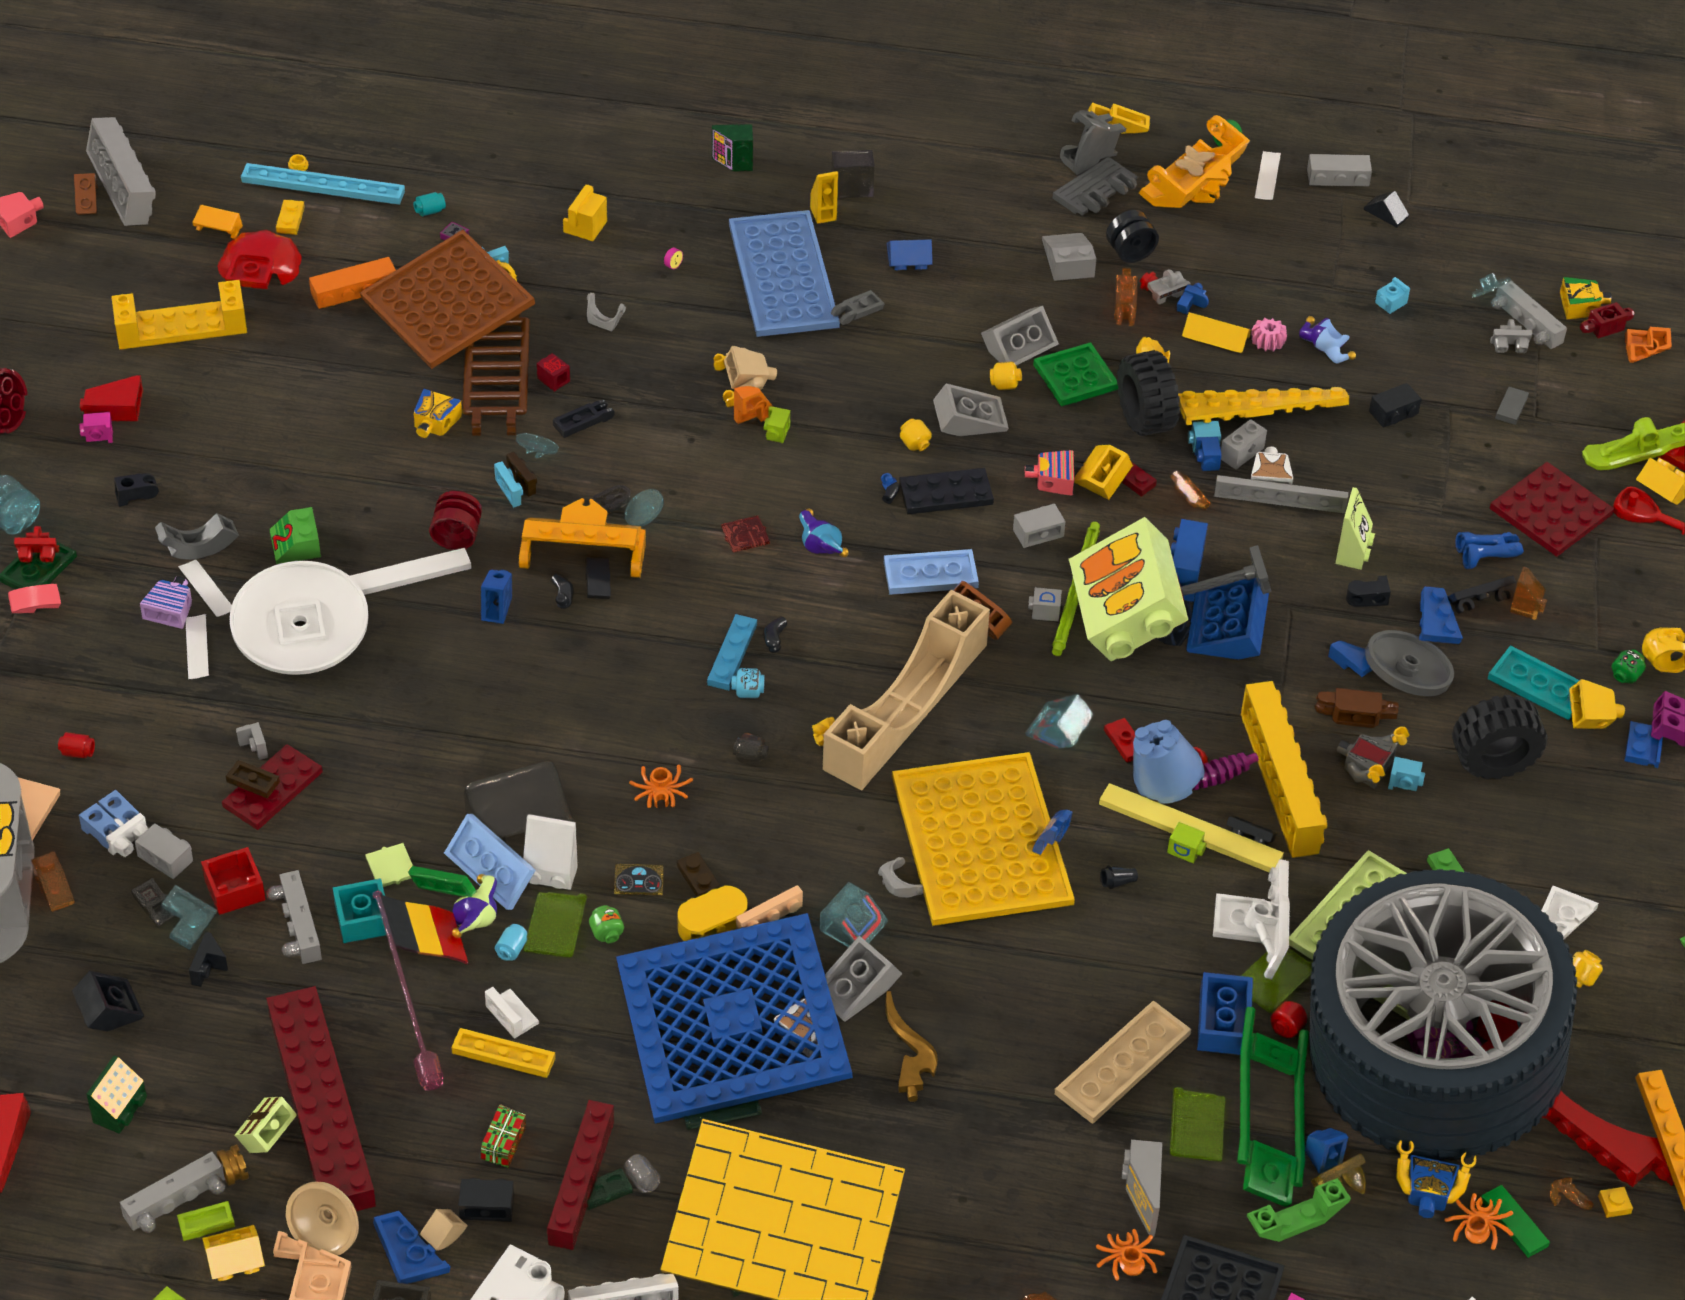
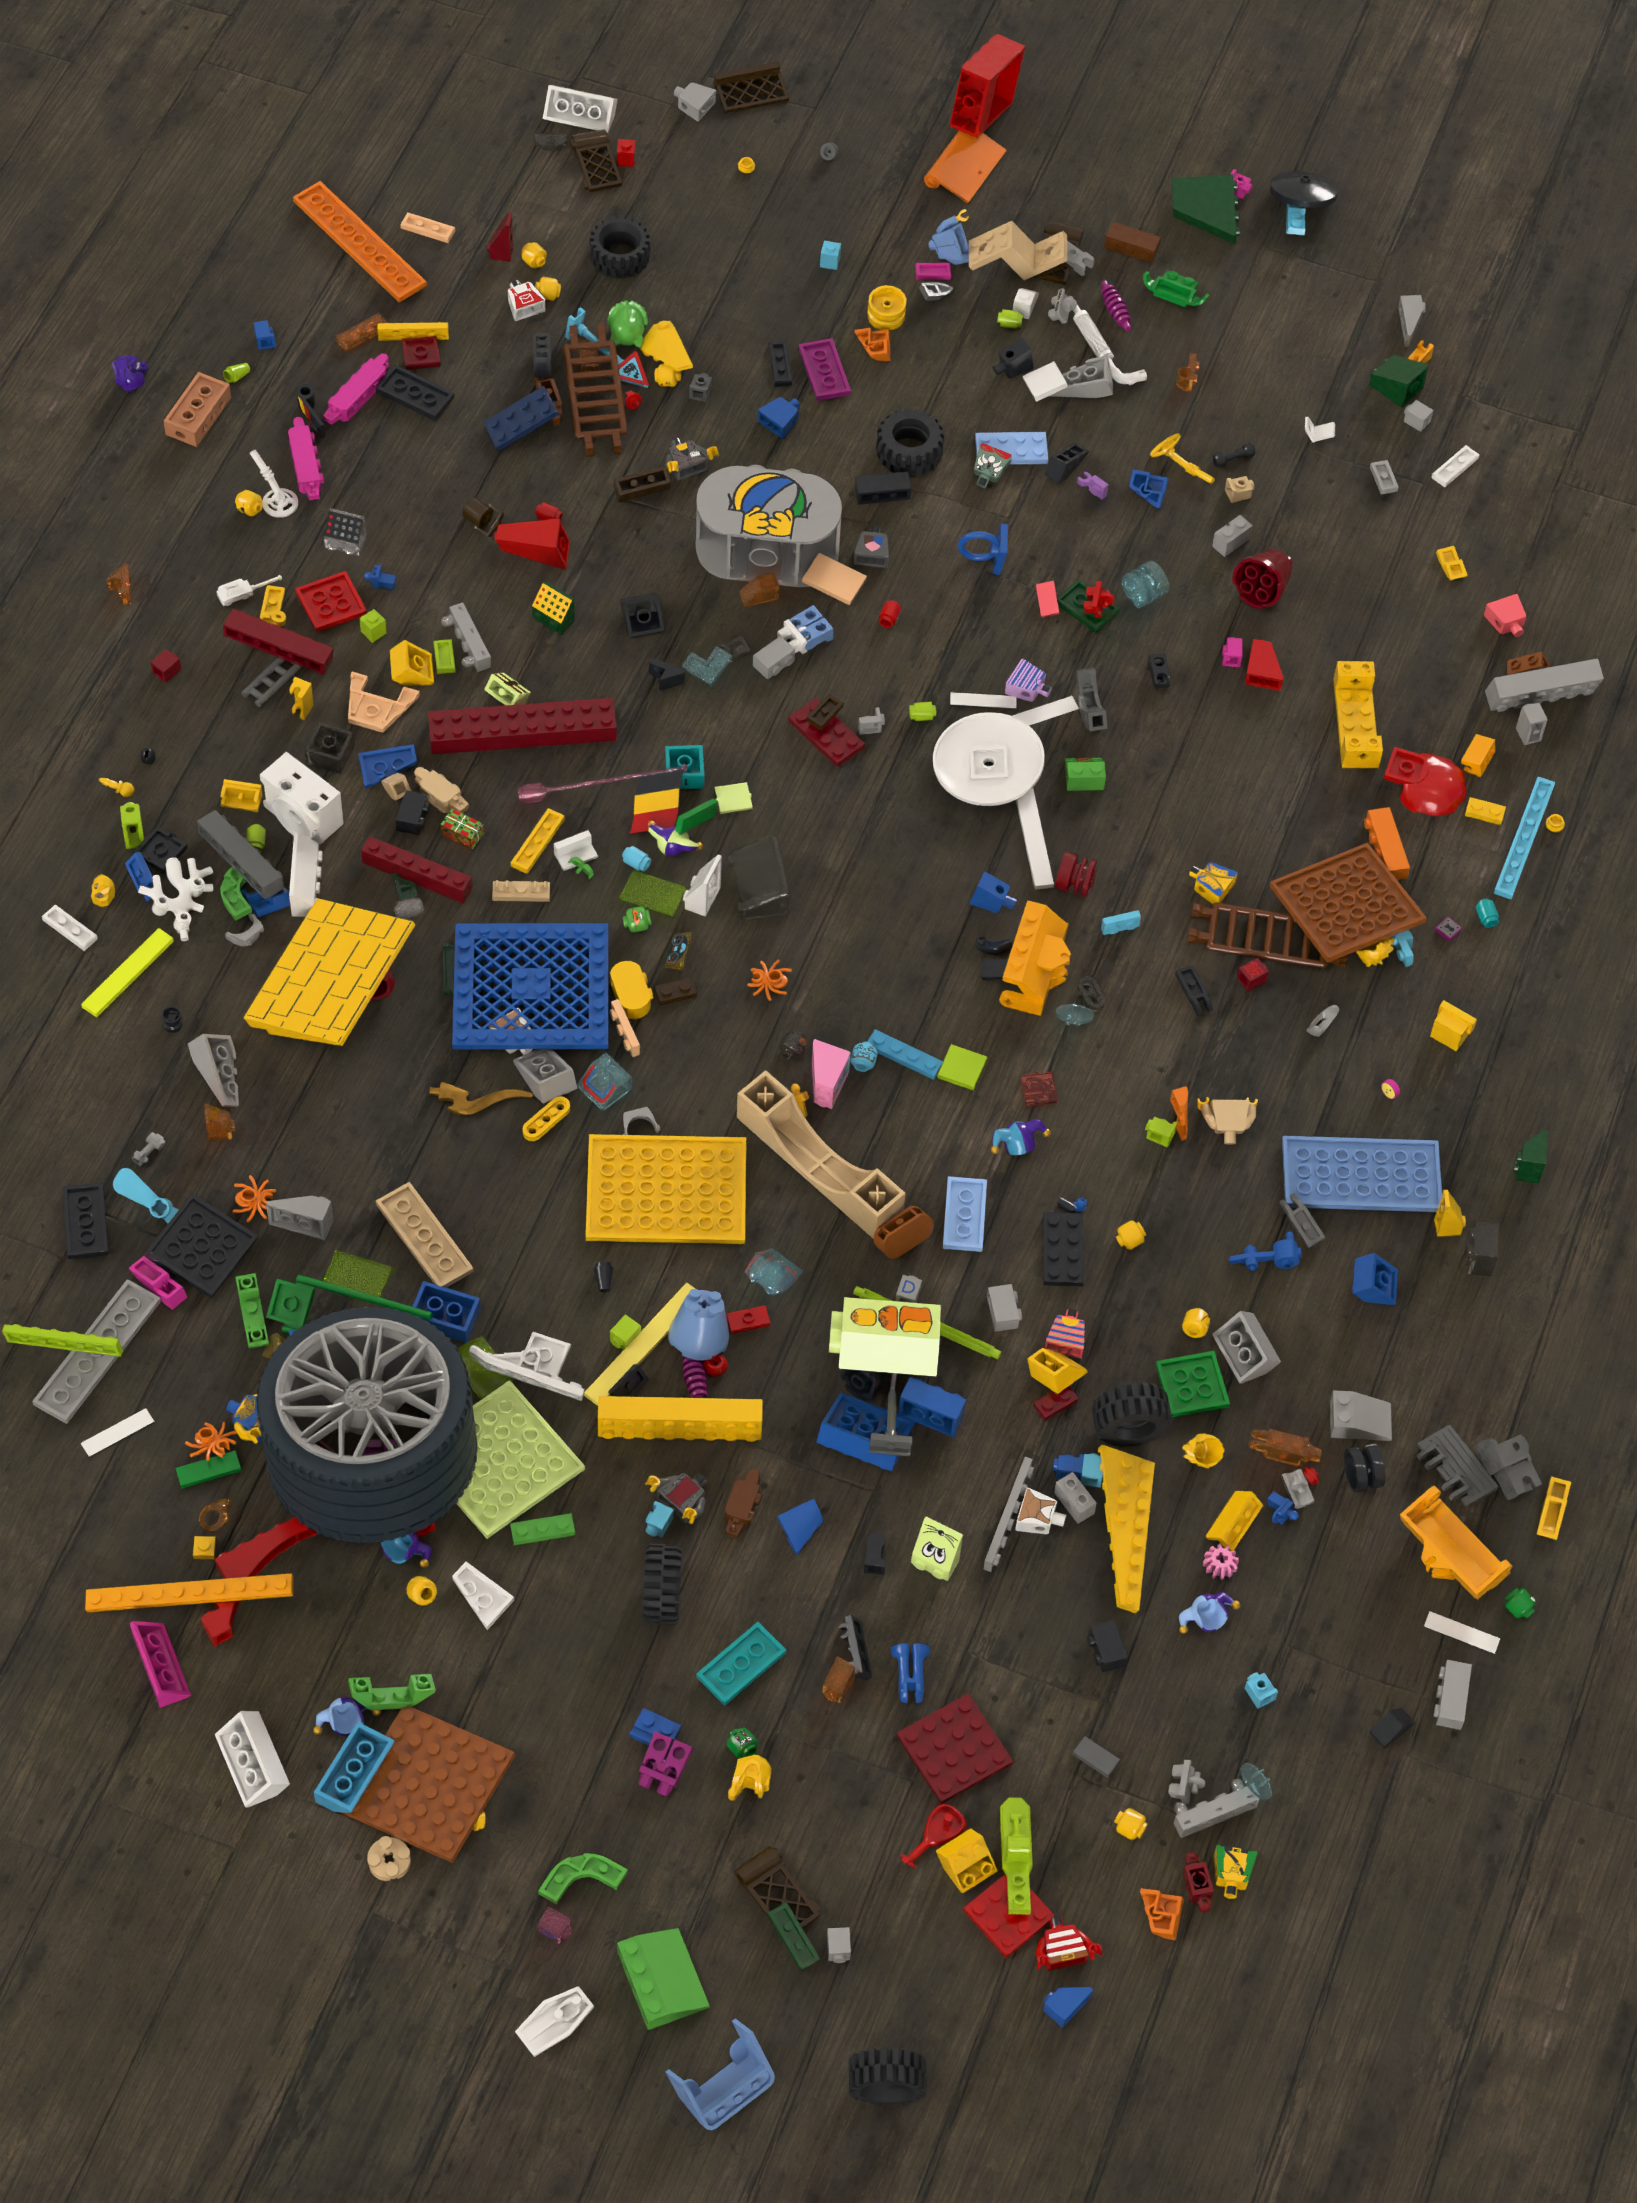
camera: 100 degrees right, 10 degrees up
red container [201,847,266,915] -> none
pearl gold wheel [217,1144,249,1186] -> none
light grey piece [266,870,322,964] -> none
tan dish [286,1182,359,1256] -> none
light blue plate [444,814,536,910] -> none
dark brown plate [506,451,537,497] -> none
clear light blue piece [516,433,559,458] -> none
black arm [764,616,787,653] -> none
light grey slope [933,383,1009,436] -> none
blue slope [1032,810,1073,855] -> none
clear orange plate [1170,471,1211,510] -> none
tan piece [1175,145,1215,177] -> none
dark grey dish [1365,630,1454,696] -> none
blue wing [1419,586,1463,644] -> none
yellow torso [1569,679,1625,729] -> none
none -> tan hinge [414,767,469,814]
none -> tan plate [492,880,550,902]
none -> yellow plate [523,1096,570,1141]
none -> bright green piece [568,857,594,880]
none -> bright pink slope [812,1039,851,1109]
none -> lime brick [909,702,936,721]
none -> lime tile [937,1044,987,1091]
none -> yellow head [1114,1808,1148,1840]
none -> blue piece [1229,1231,1302,1271]
none -> light grey brick [1516,702,1548,745]

